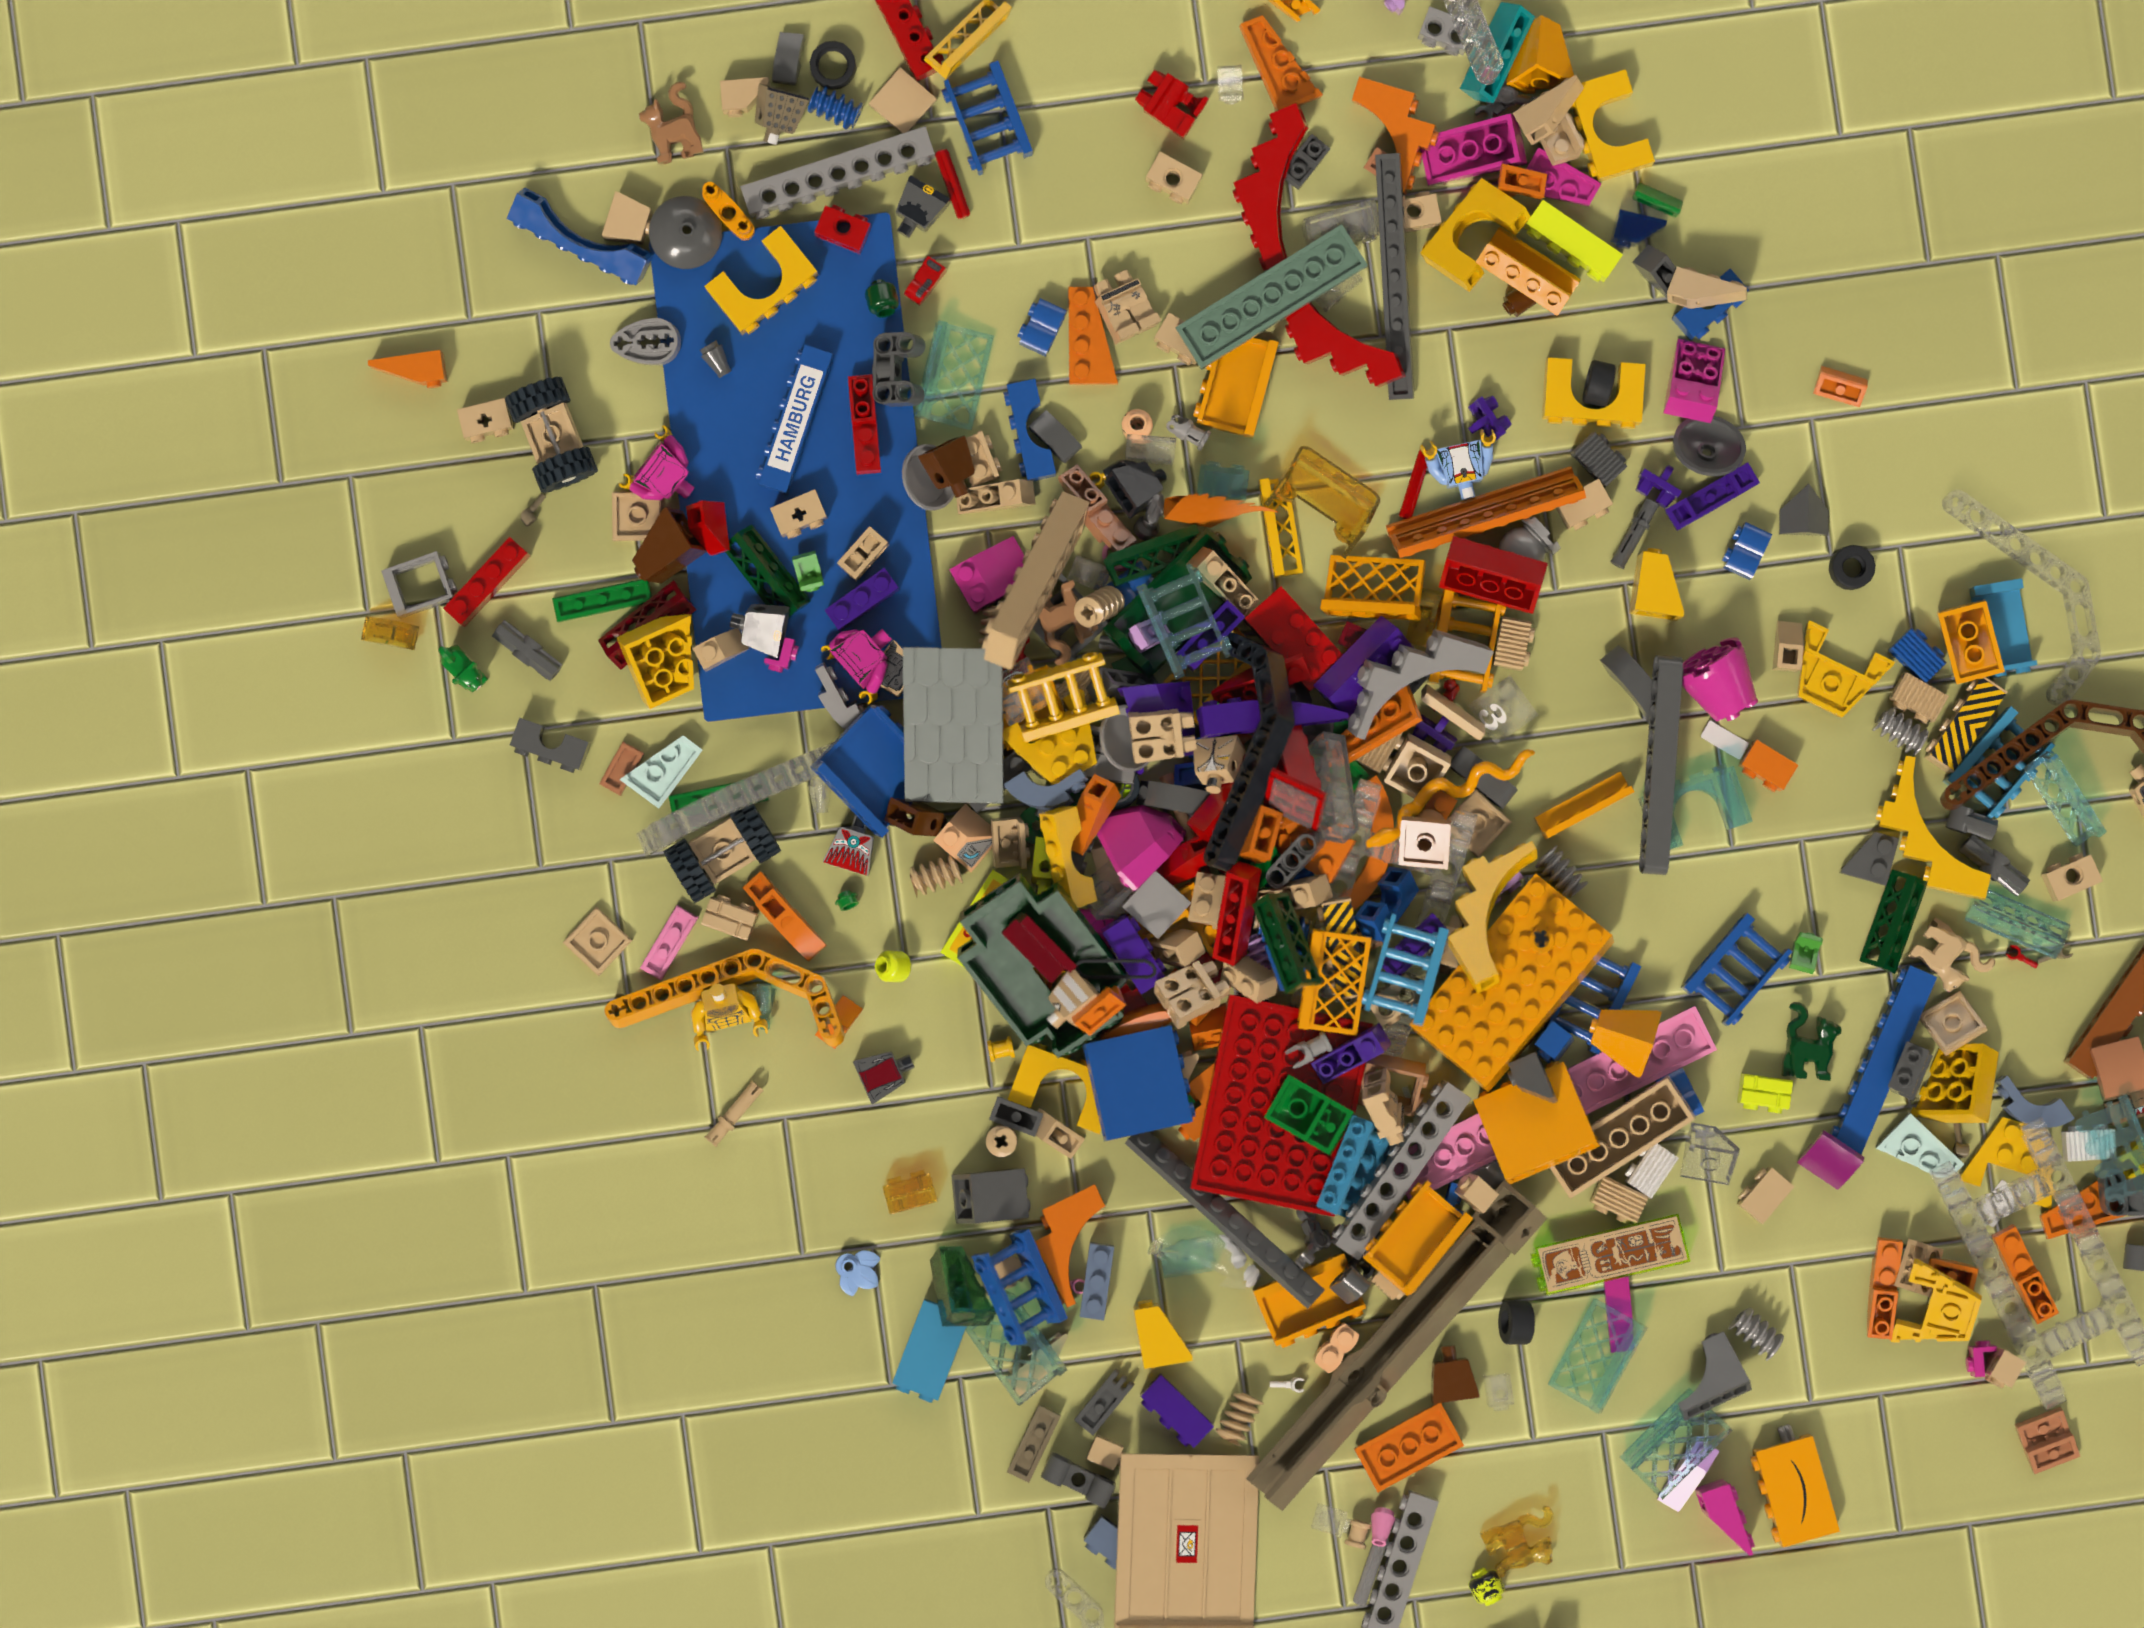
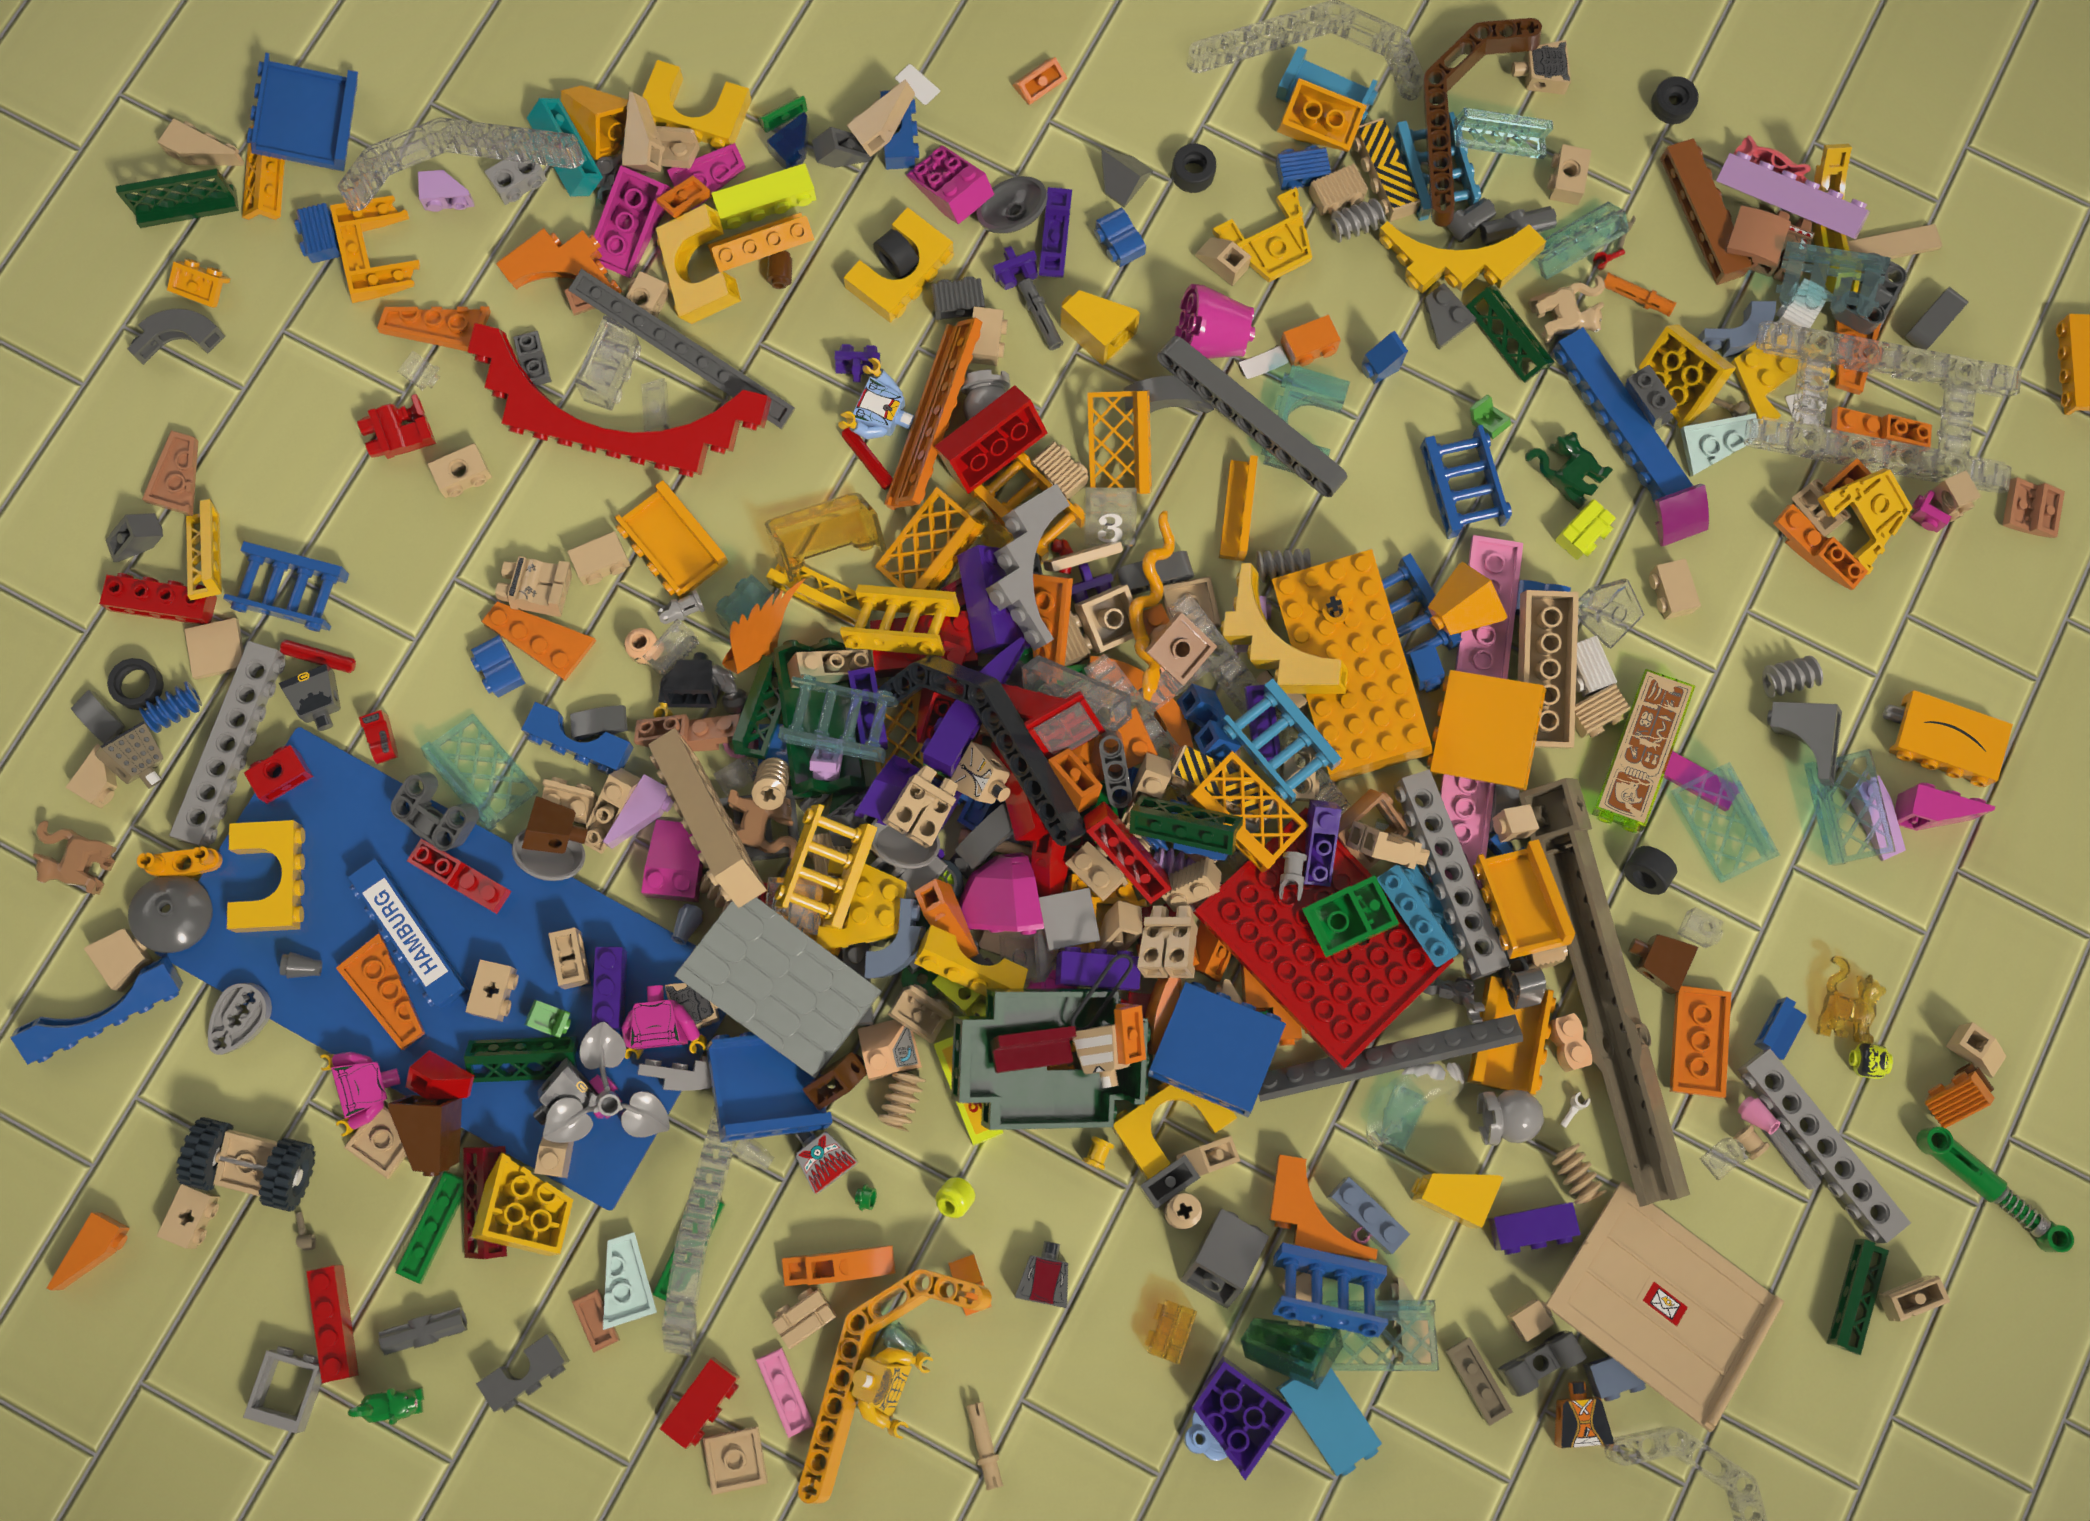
camera: 60 degrees left, 10 degrees down
clear yellow arch [361,616,419,650] -> none
plate [663,799,781,903] -> none
dark green head [865,279,899,318] -> none
dark grey hinge [1074,1368,1135,1435] -> none
sand green plate [1175,224,1368,370] -> none
dark grey slope [1507,1052,1558,1103] -> none
tan tile [1919,991,1987,1056] -> none
none -> orange wing [336,933,425,1050]
none -> light grey plant [543,1022,670,1143]
none -> lavender slope [603,774,674,849]
none -> red brick [659,1357,740,1449]
none -> sand blue cone [671,904,703,945]
none -> yellow fence [840,584,960,656]
none -> white sticker [895,64,940,105]
none -> light orange fence [1087,390,1152,495]
none -> dark purple wedge [1192,1356,1293,1481]
none -> blue slope [1361,331,1408,384]
none -> light grey tile [1477,1089,1544,1146]
none -> torso [1555,1381,1614,1448]
none -> orange pin [1604,272,1677,317]
none -> blue panel [1754,997,1807,1060]

